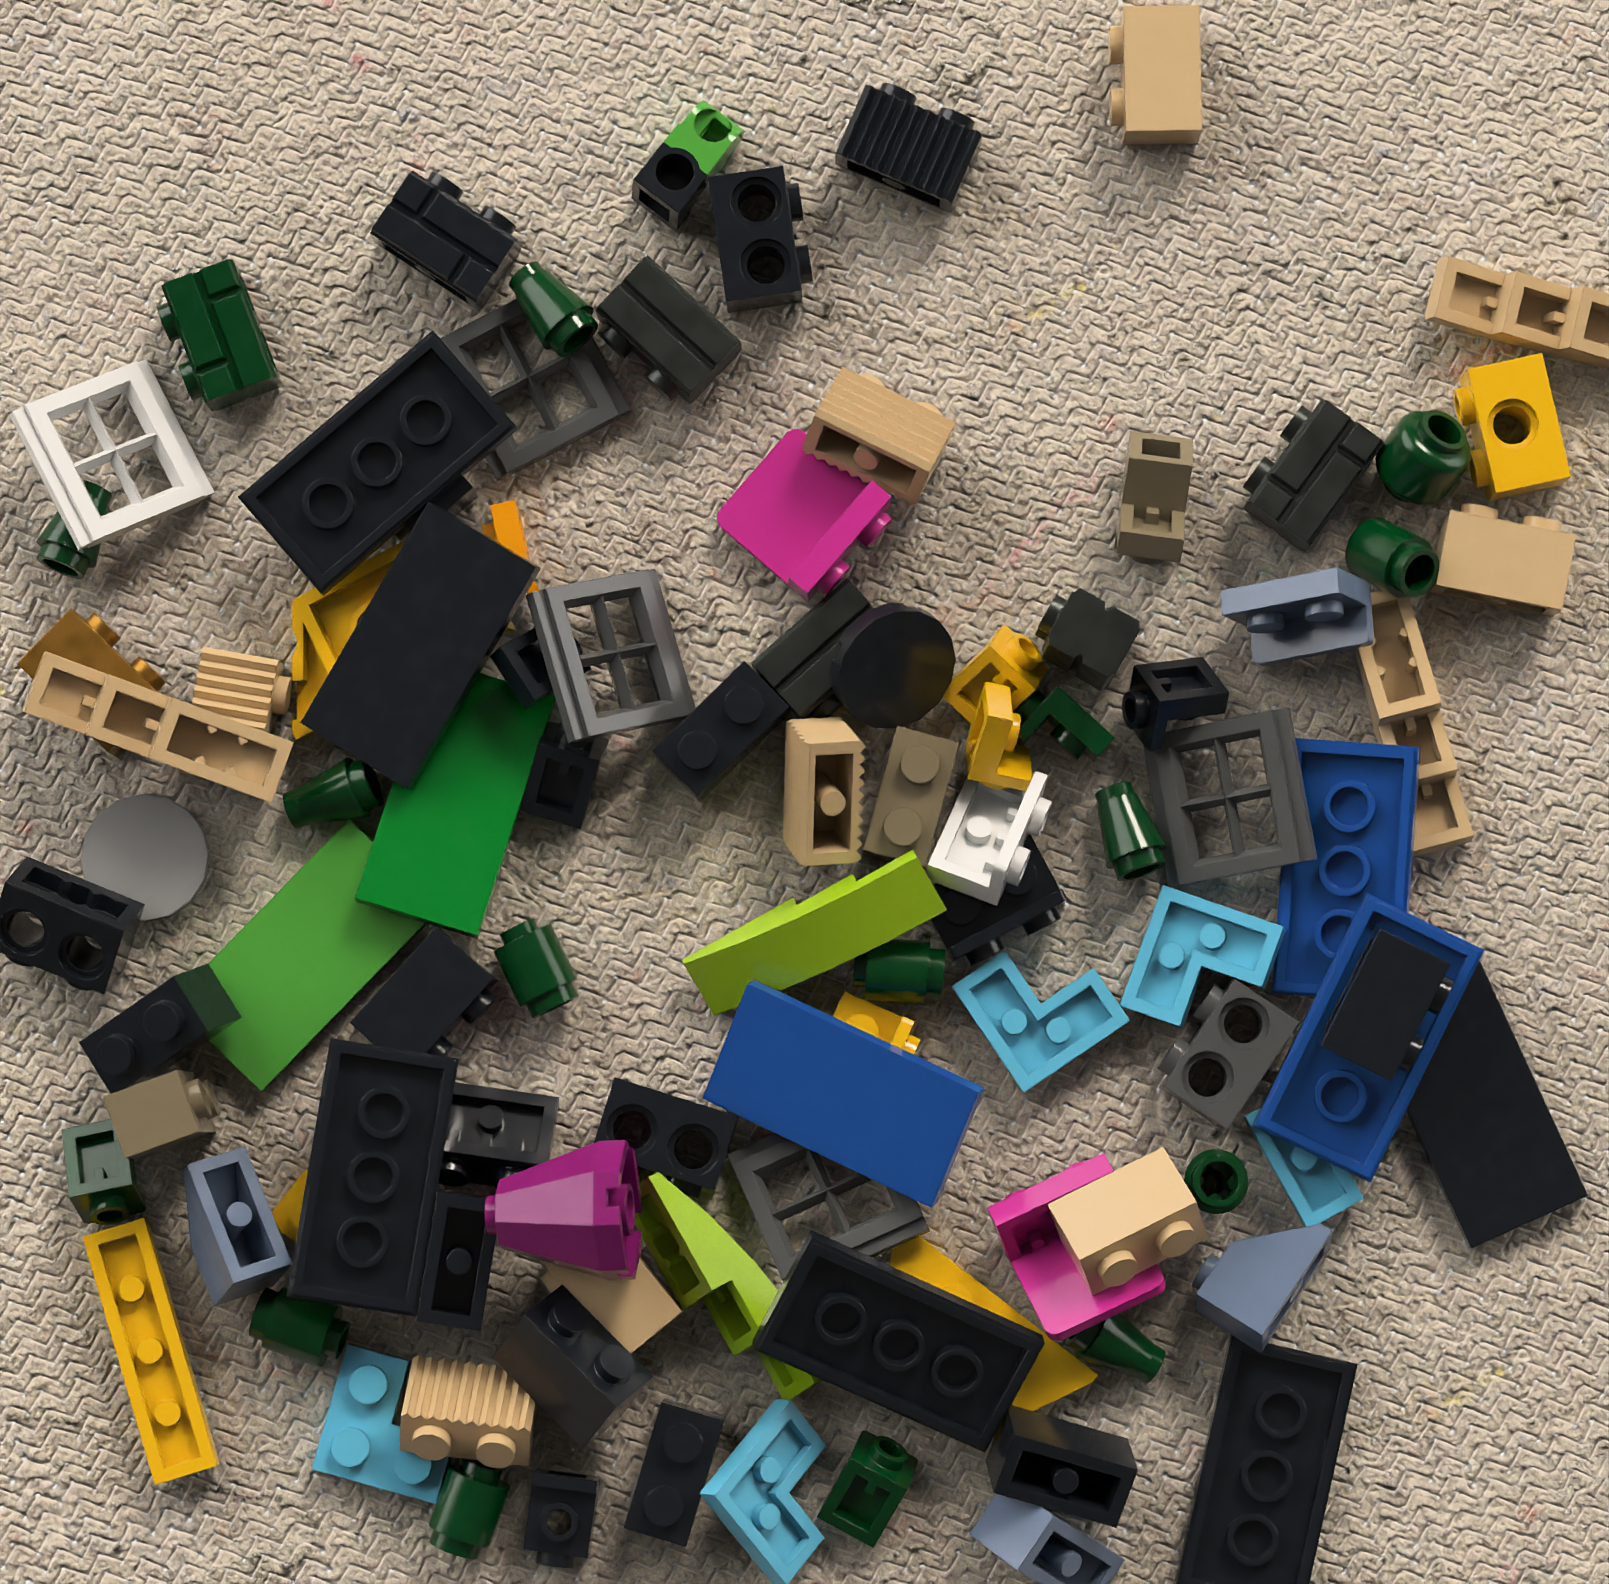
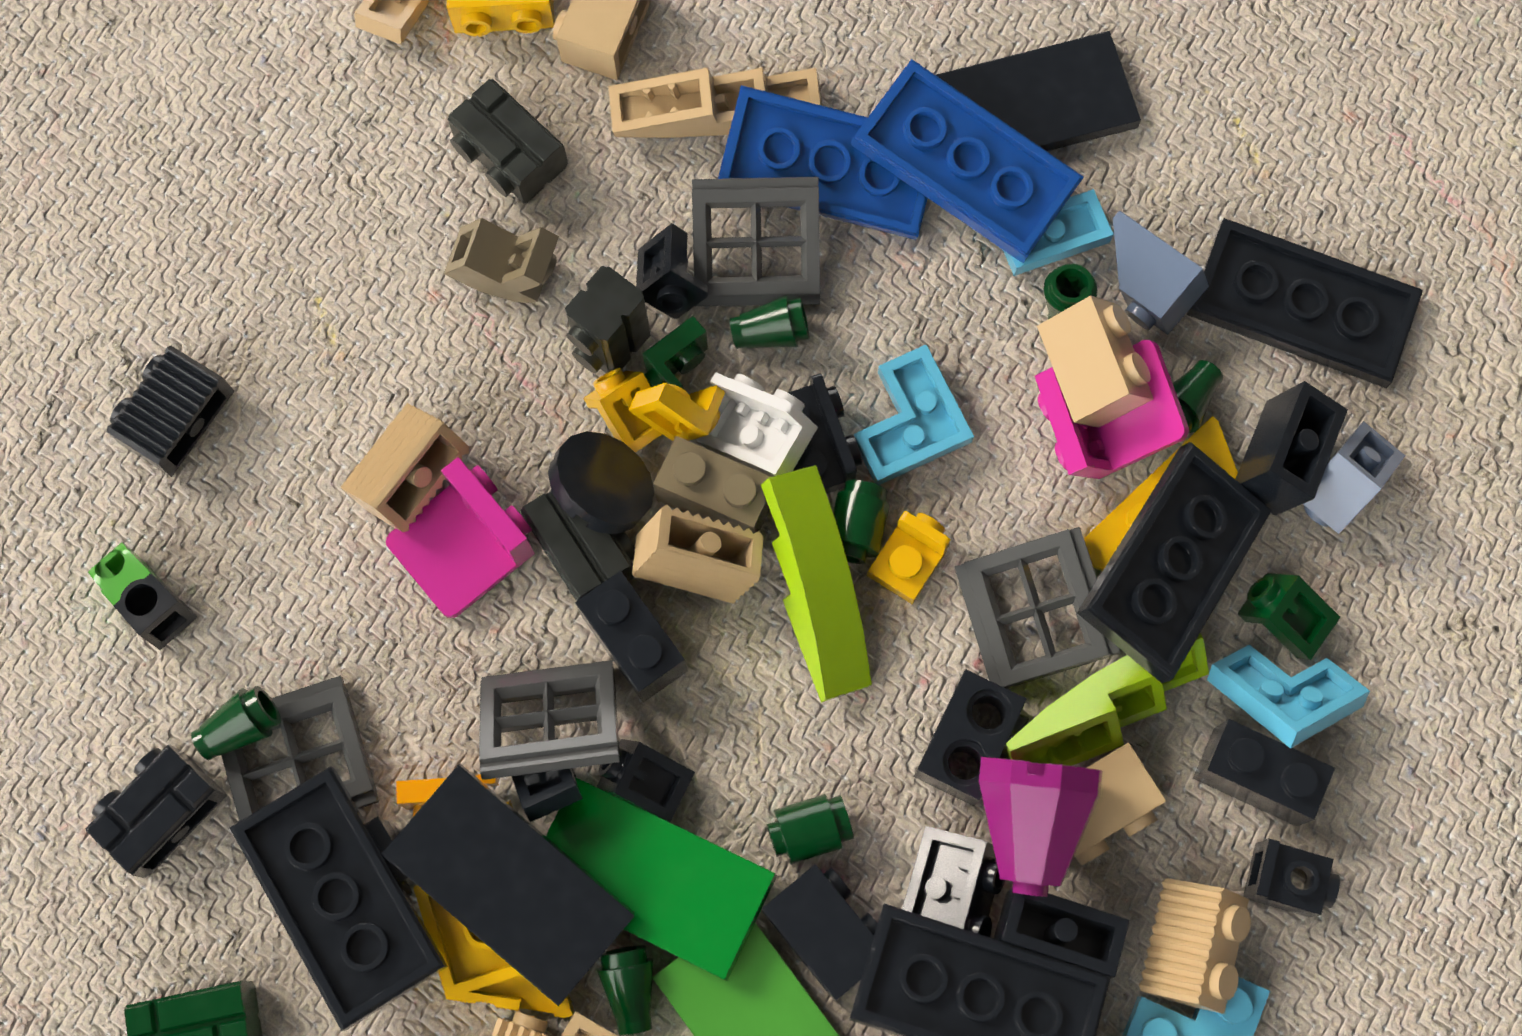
camera: 85 degrees left, 10 degrees down
dark green brick [429,1459,510,1559] -> none
black brick [492,1285,653,1449] -> none
pearl dark grey brick [595,255,742,404] -> none
blue tile [703,980,984,1208] -> none
black brick [708,166,813,313] -> none
tan brick [1108,5,1202,145] -> none
medium azure plate [1120,885,1286,1029] -> none
dark grey brick [1157,979,1299,1130] -> none
sand blue bracket [1220,567,1374,666] -> none
black brick [1317,926,1454,1081] -> none
dark green brick [1345,517,1439,598] -> none
dark green head [1375,410,1471,505] -> none

